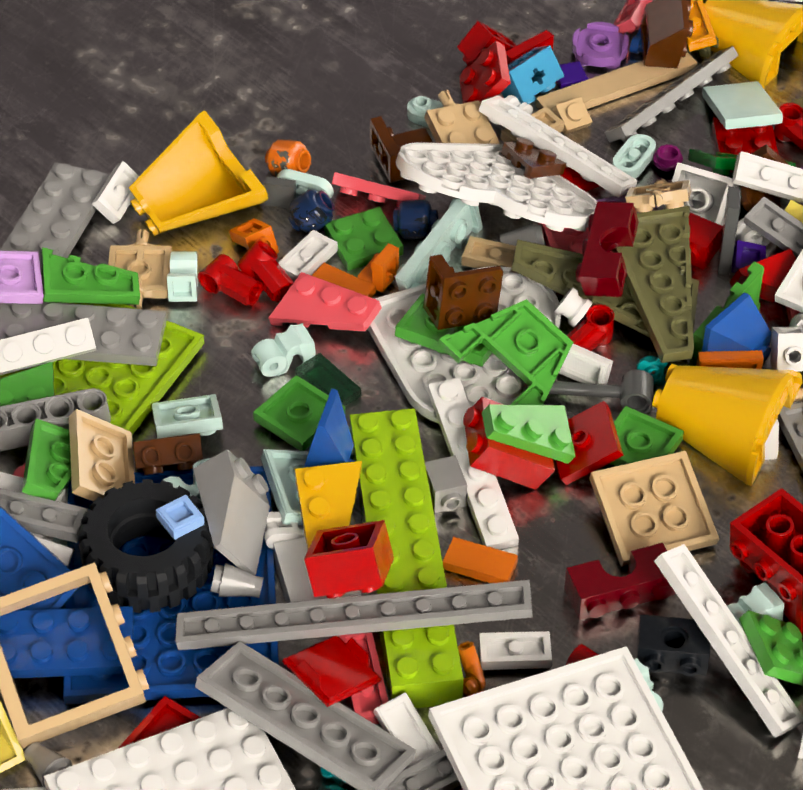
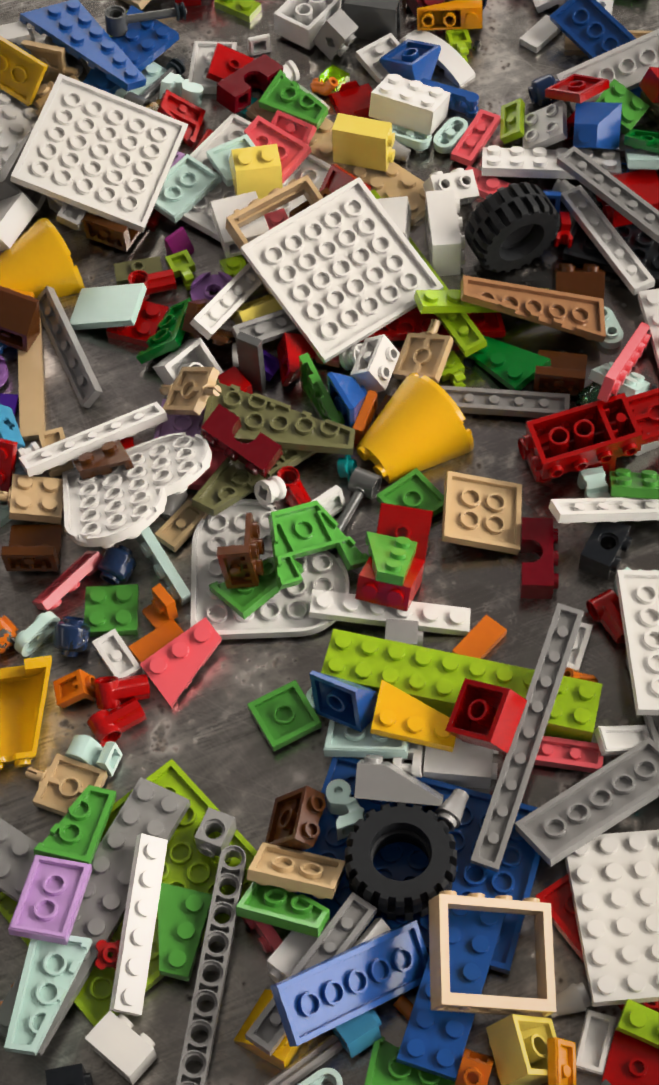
camera: 65 degrees left, 10 degrees up
light aqua plate [152,394,223,439] -> none
light blue tile [156,494,205,540] -> none
light aqua leg [251,323,317,377] -> none
dark grey tile [264,176,296,209] -> none
red piece [282,636,382,707] -> none
clear green tile [295,353,361,406] -> none
tan plate [552,97,592,135] -> none
light aqua plate [612,134,656,178] -> none
magenta plate [653,144,683,172] -> none
none -> light grey brick [194,807,237,857]

